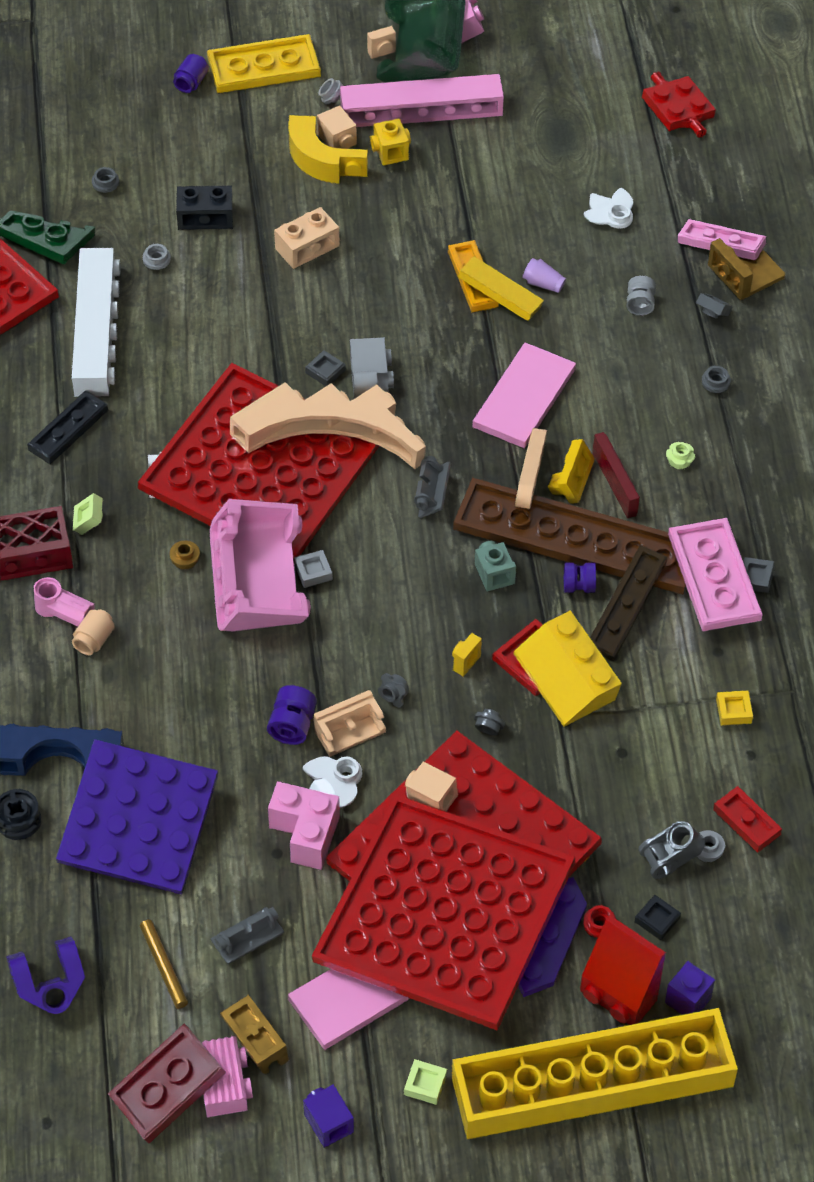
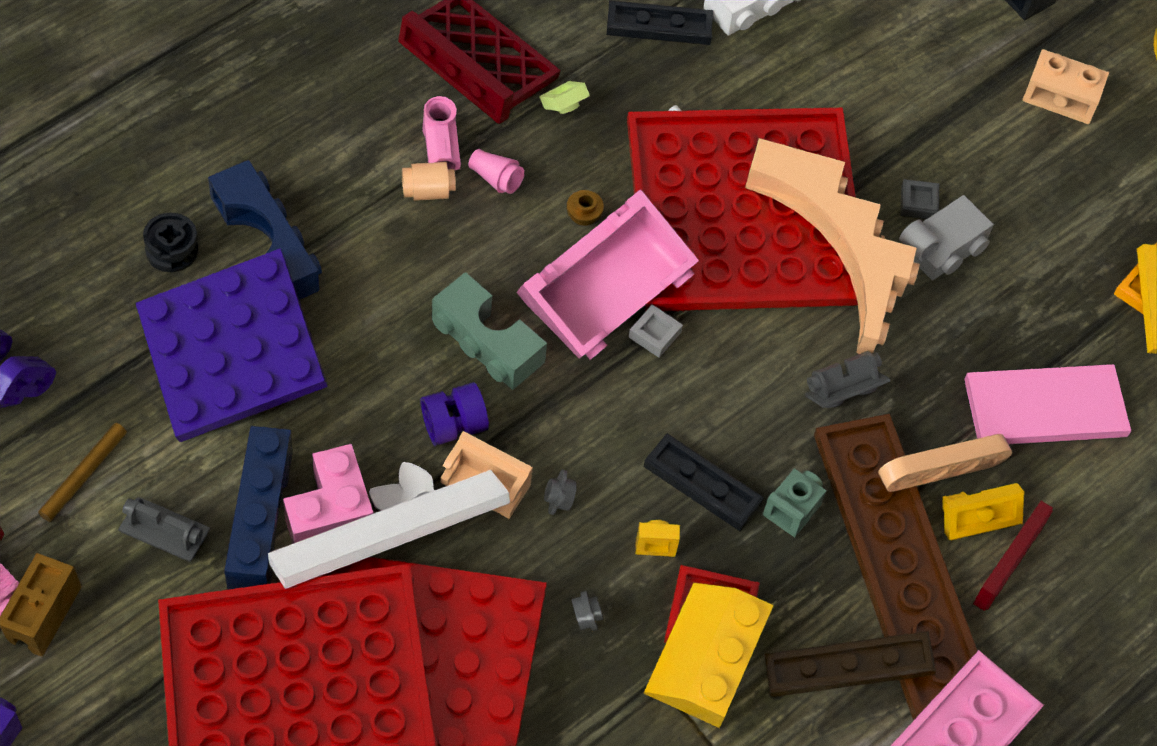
camera: 50 degrees right, 5 degrees up
bright pink tile [288,969,409,1050] -> none
light nougat brick [405,761,458,811] -> none
dark purple wheel [564,563,596,593] -> none
yellowish green plate [666,442,695,469] -> none
none -> dark blue arch [224,426,293,590]
none -> white tile [268,470,510,589]
none -> sand green arch [432,272,547,390]
none -> bright pink cone [468,149,524,194]
none -> black tile [643,433,764,531]

